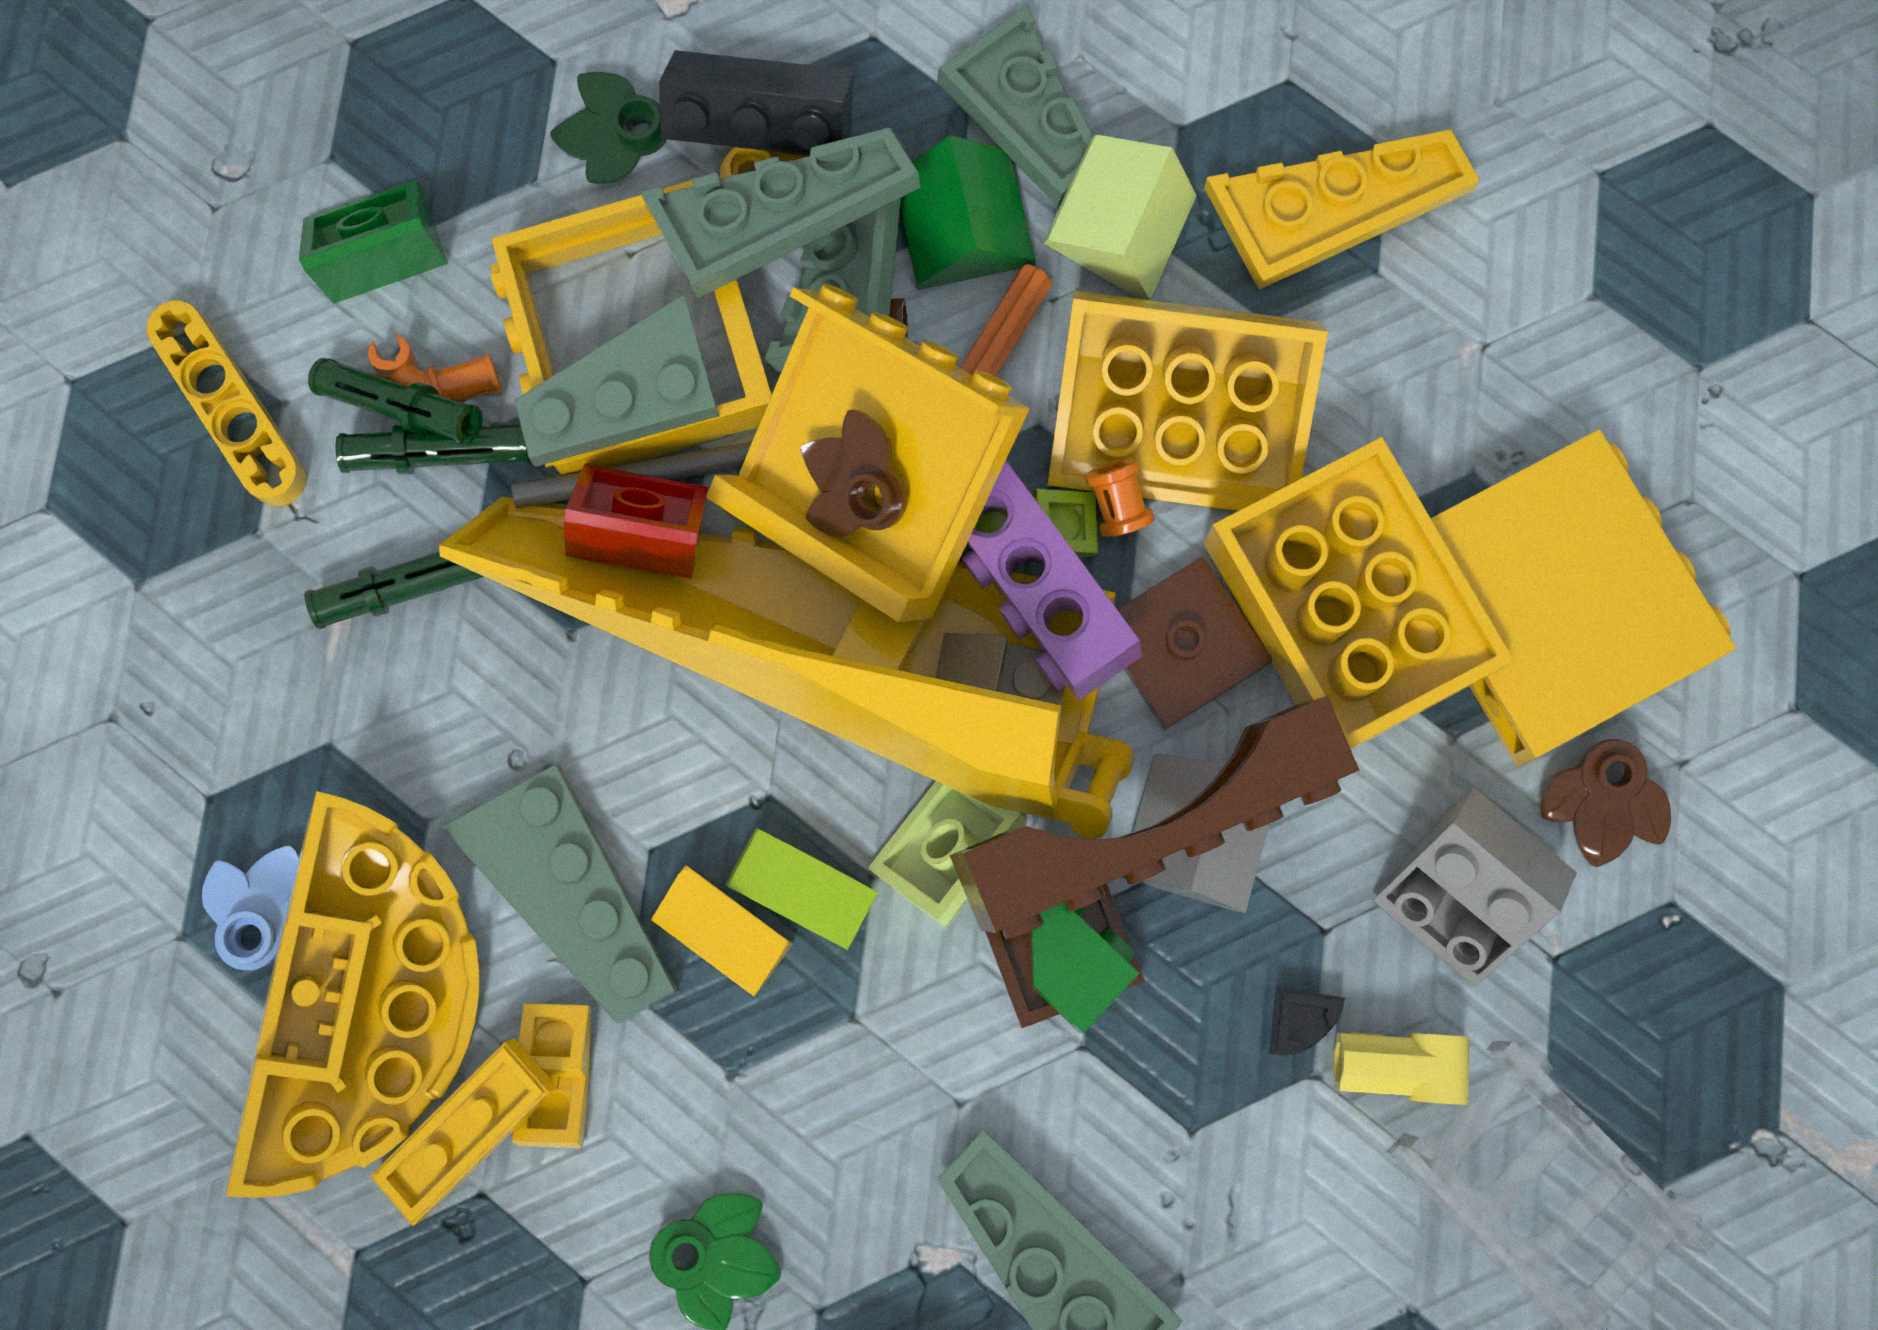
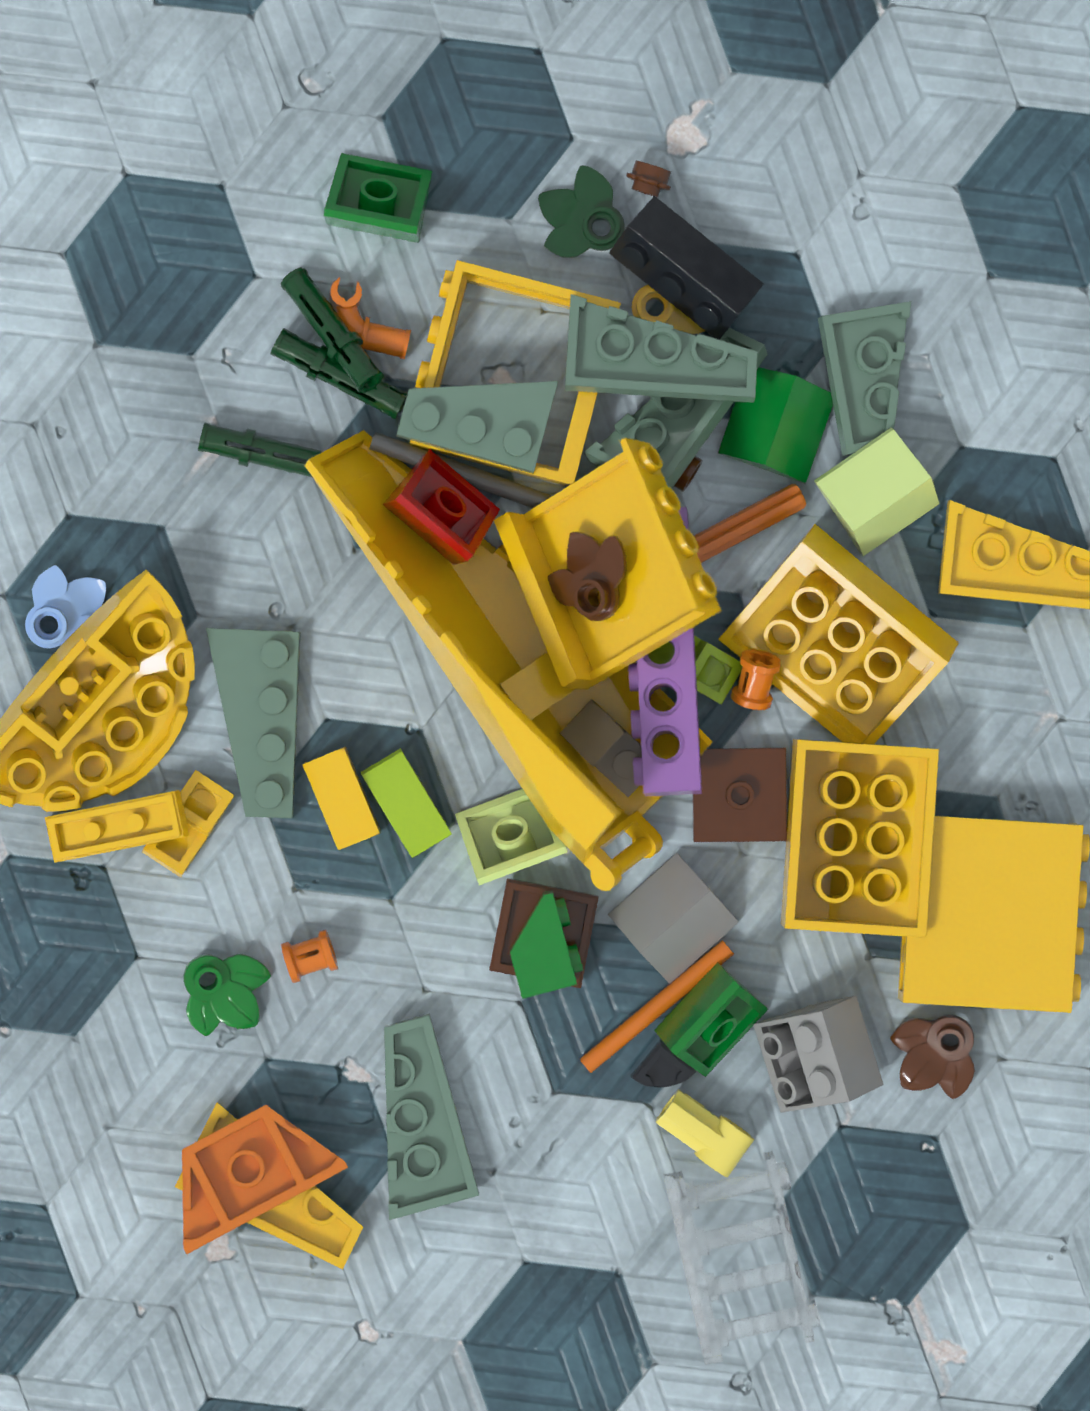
camera: 25 degrees right, 10 degrees up
yellow beam [146,300,307,506] -> none
reddish brown arch [949,695,1359,939] -> none
none -> orange bush [281,929,339,983]
none -> orange bar [580,940,734,1073]
none -> reddish brown plate [626,160,671,198]
none -> green slope [654,962,769,1077]

